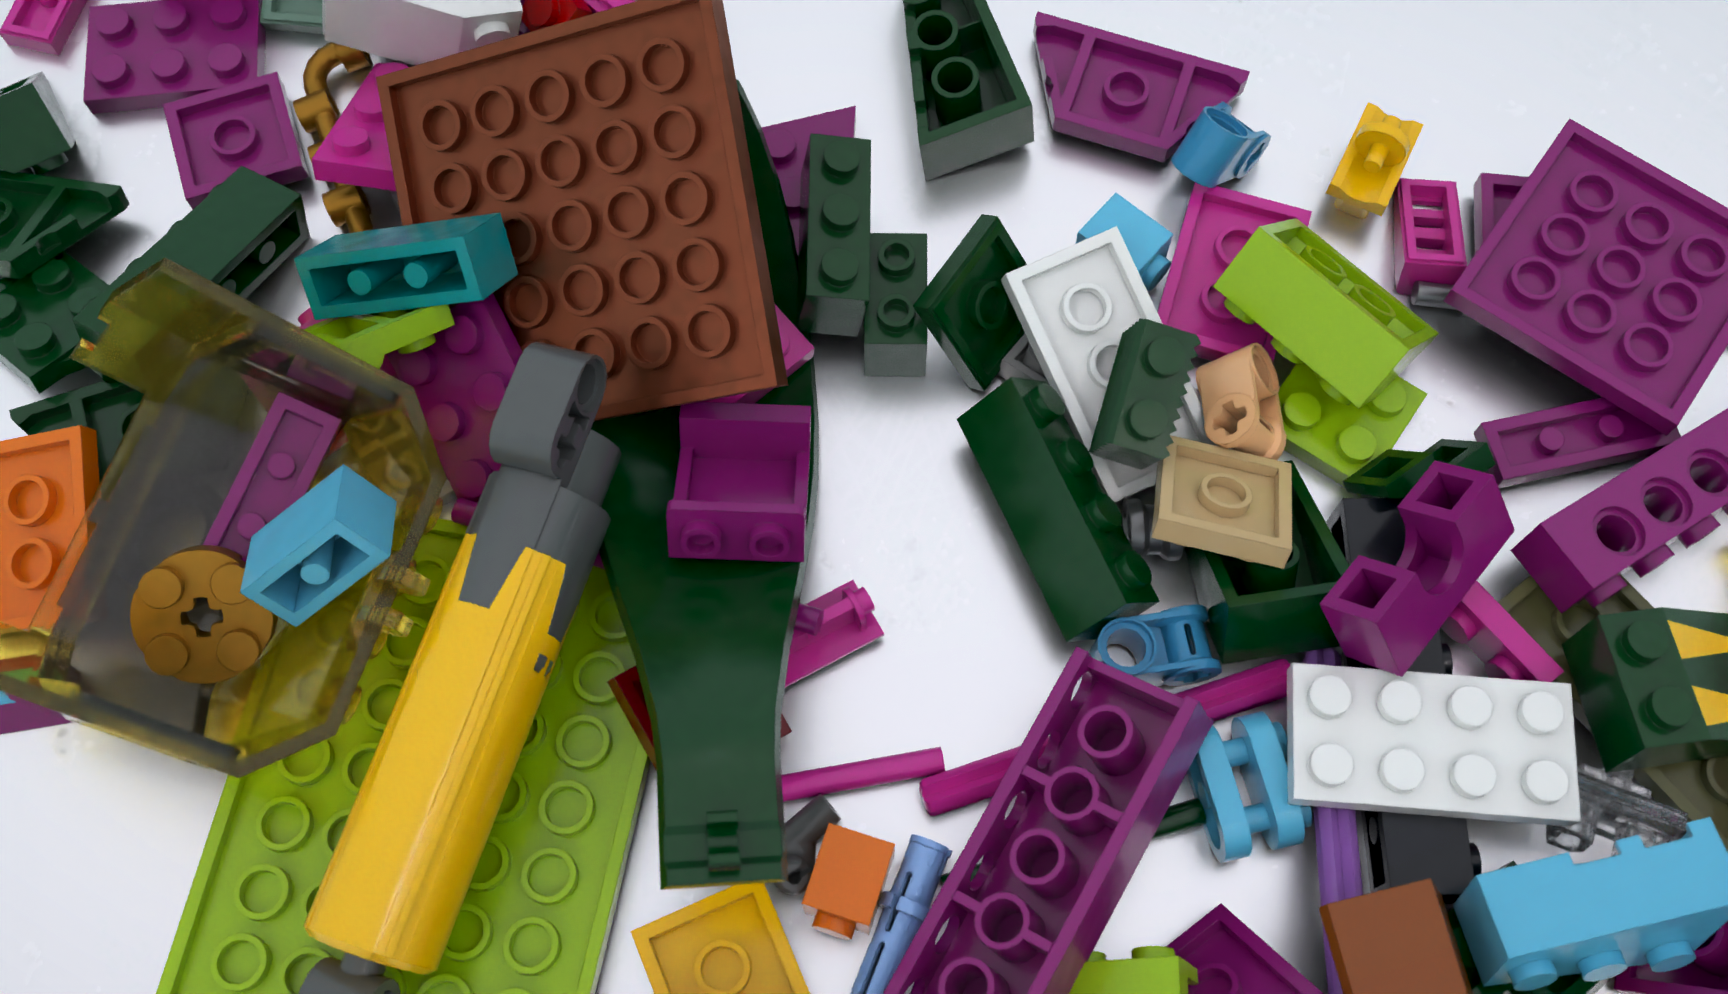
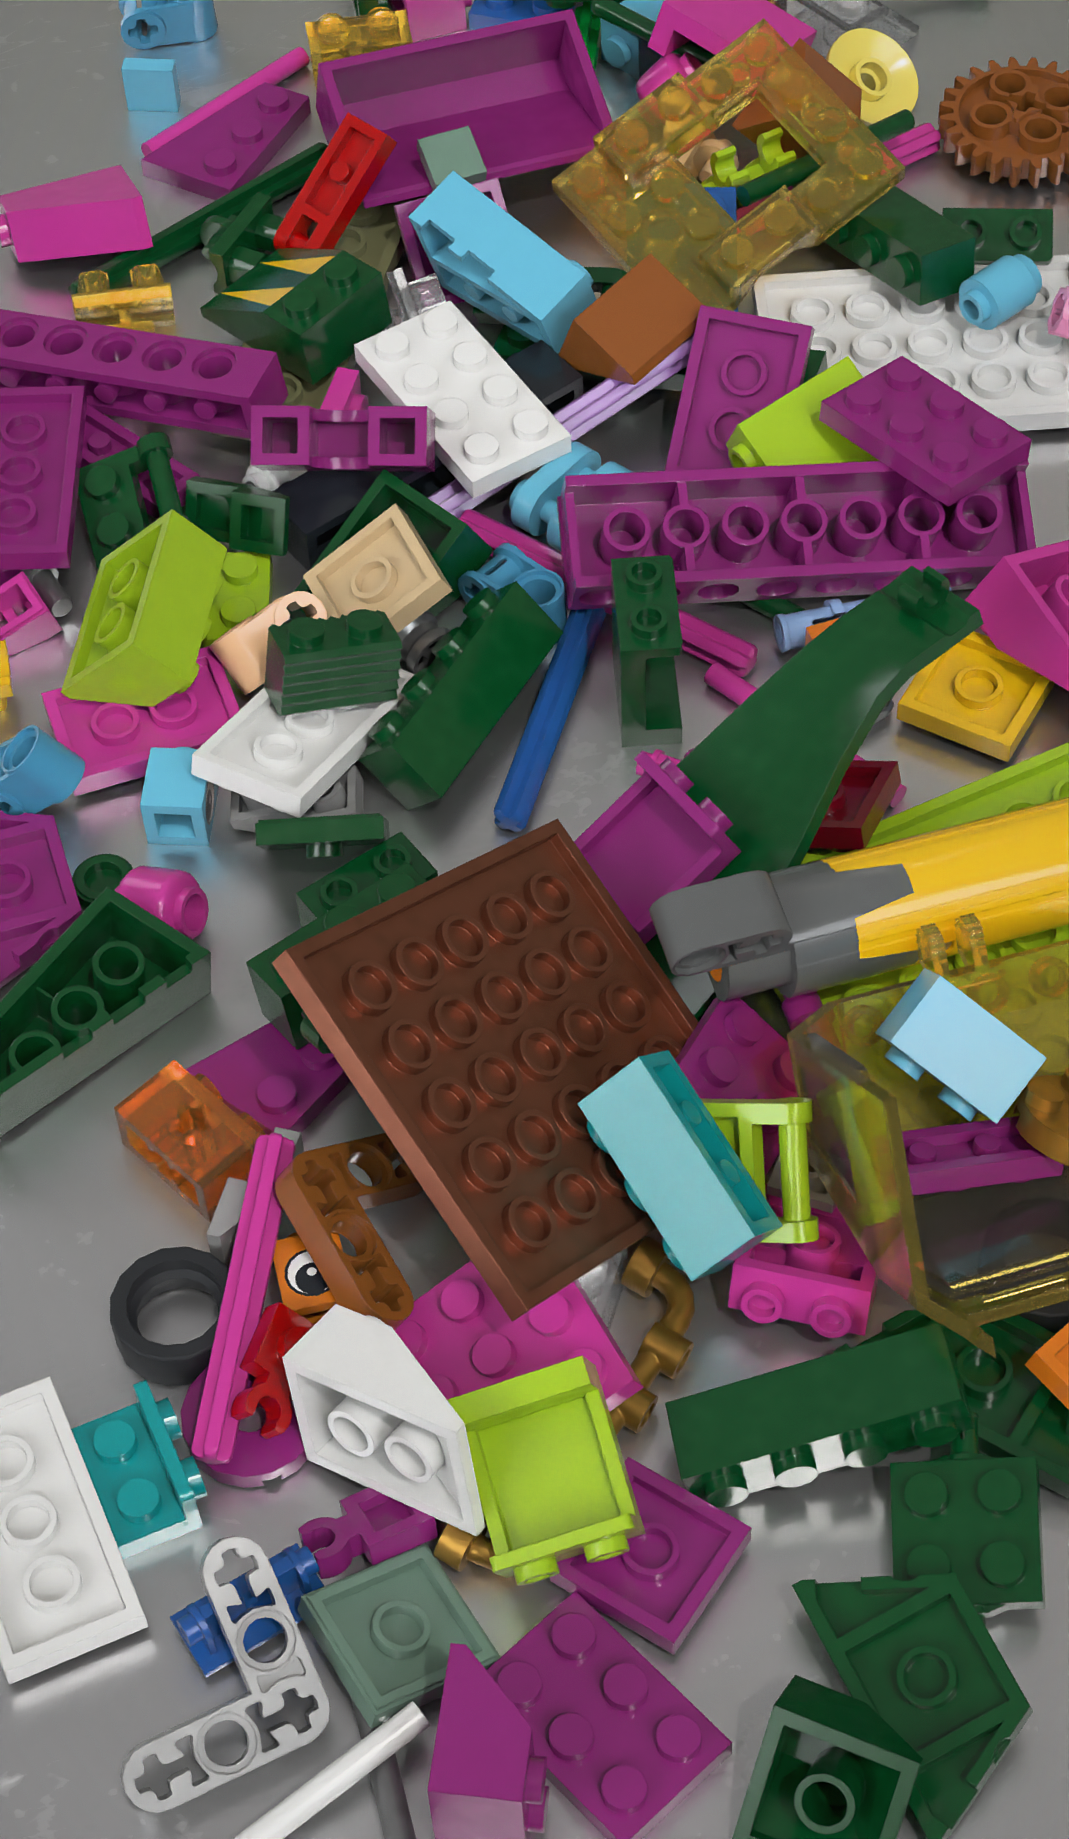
camera: 125 degrees left, 15 degrees down
none -> dark green tile [72,854,133,911]
none -> dark green plate [78,432,192,569]
none -> clear orange brick [114,1060,266,1222]
none -> dark pink head [115,866,209,940]
none -> lime panel [447,1355,645,1585]
none -> blue axle [493,608,606,832]
none -> dark green panel [611,555,683,747]

